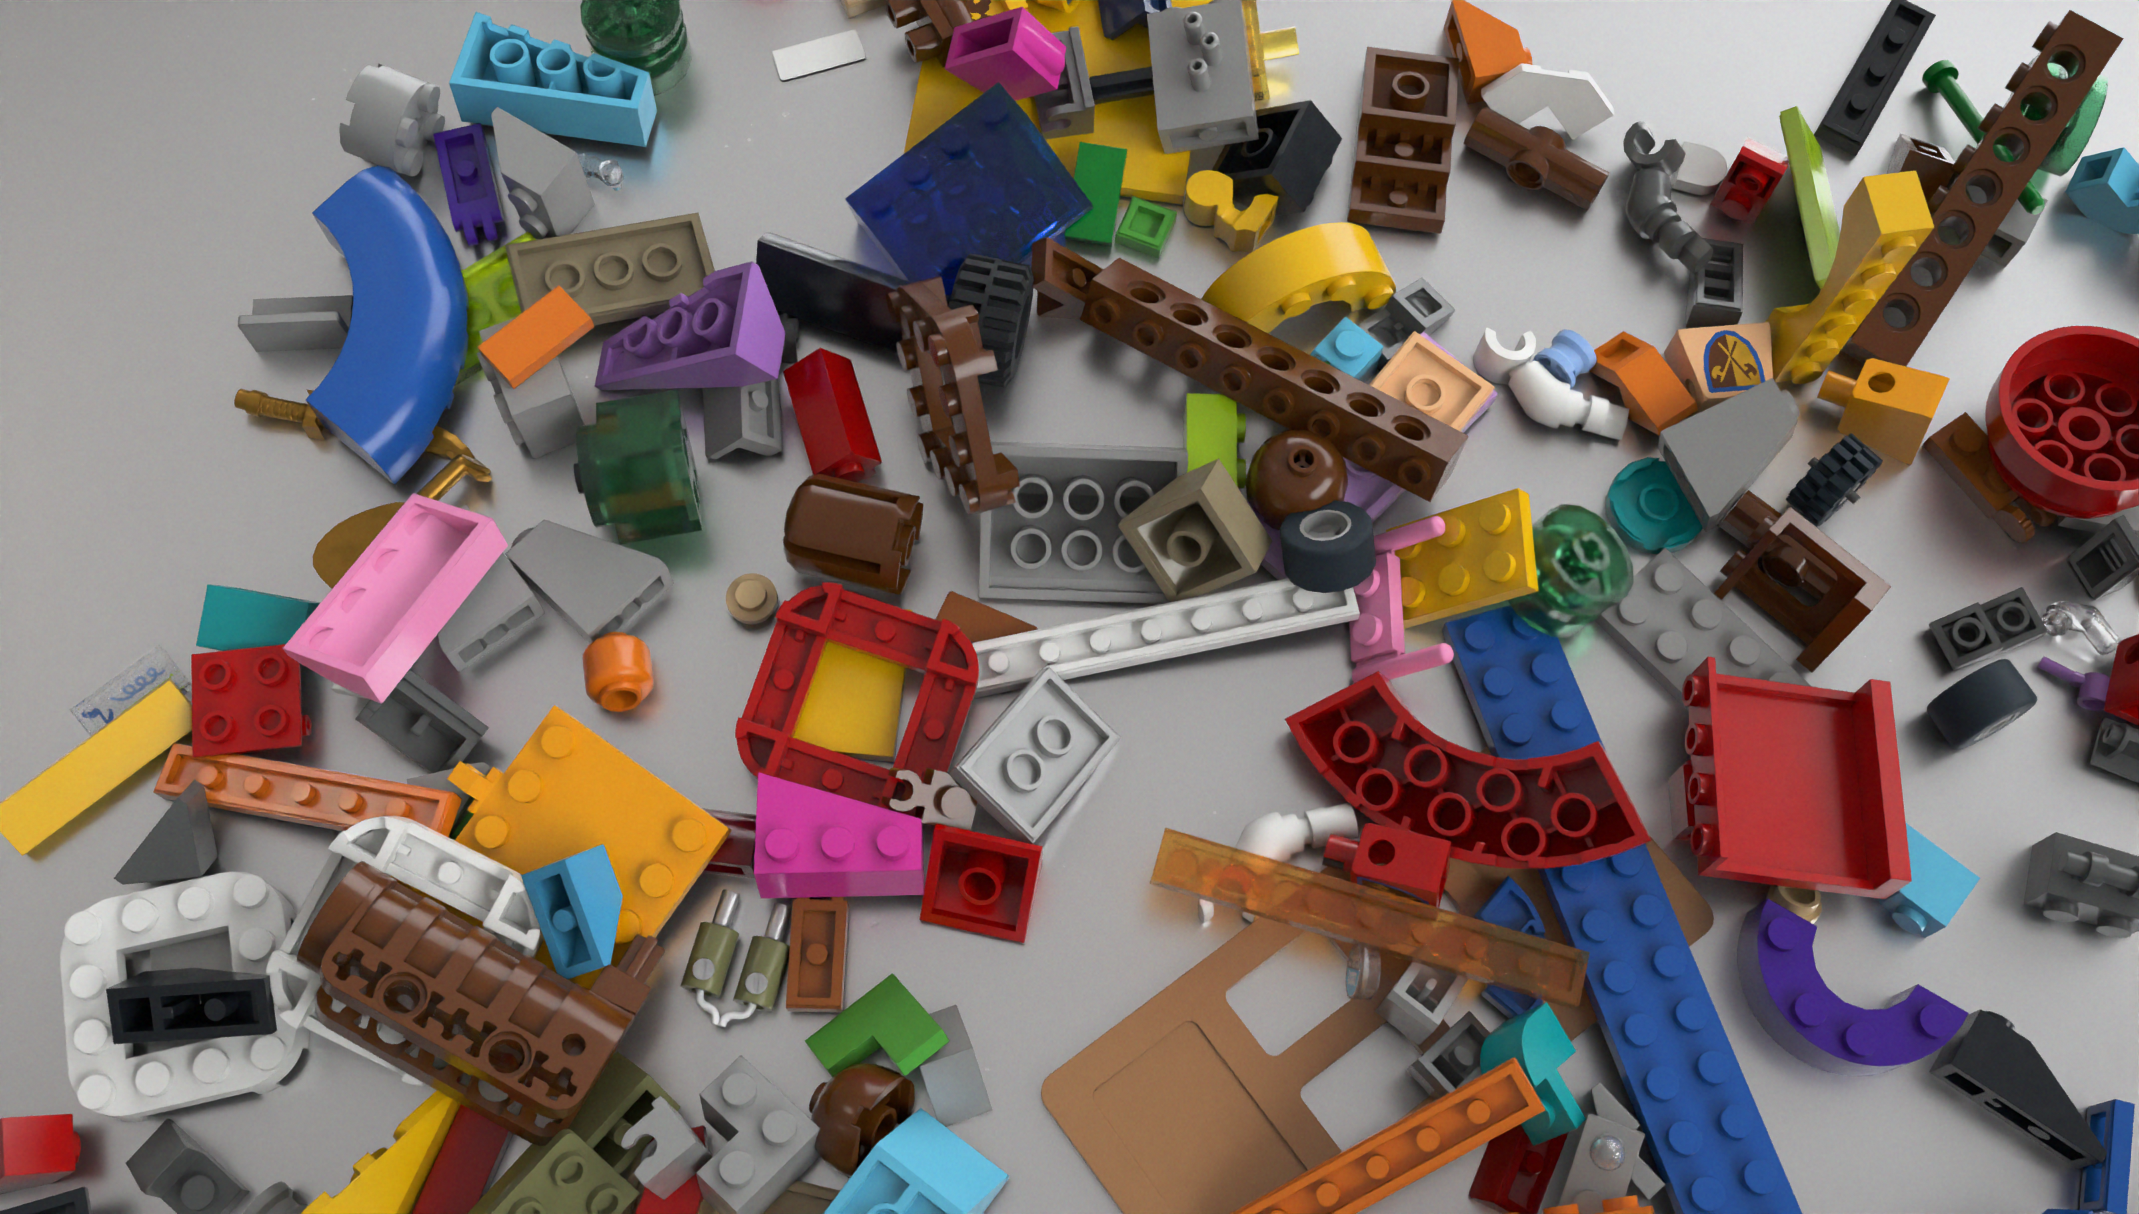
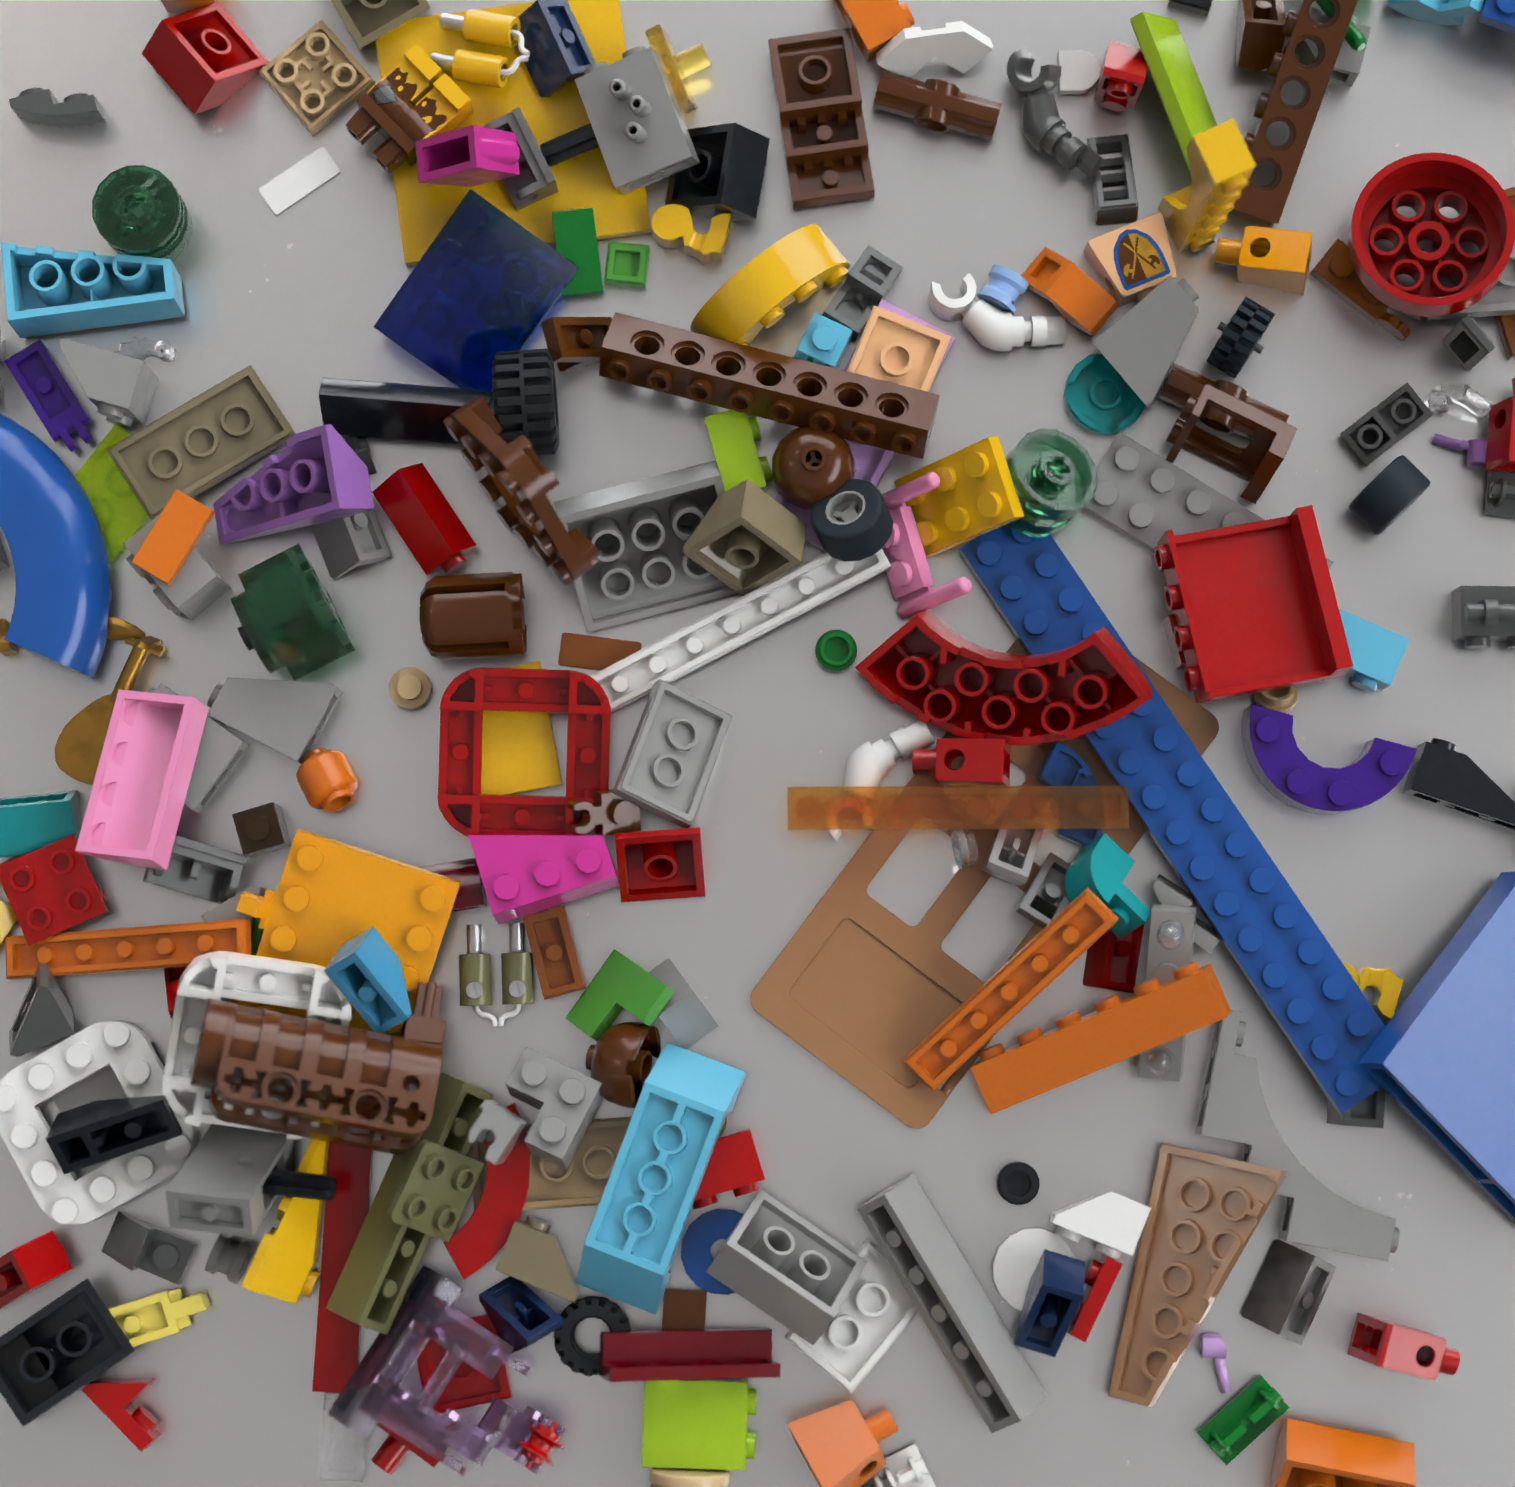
camera: 15 degrees left, 15 degrees up
none -> light grey piece [165,1124,337,1238]
none -> dark brown brick [232,802,292,858]
none -> green plate [815,630,857,672]

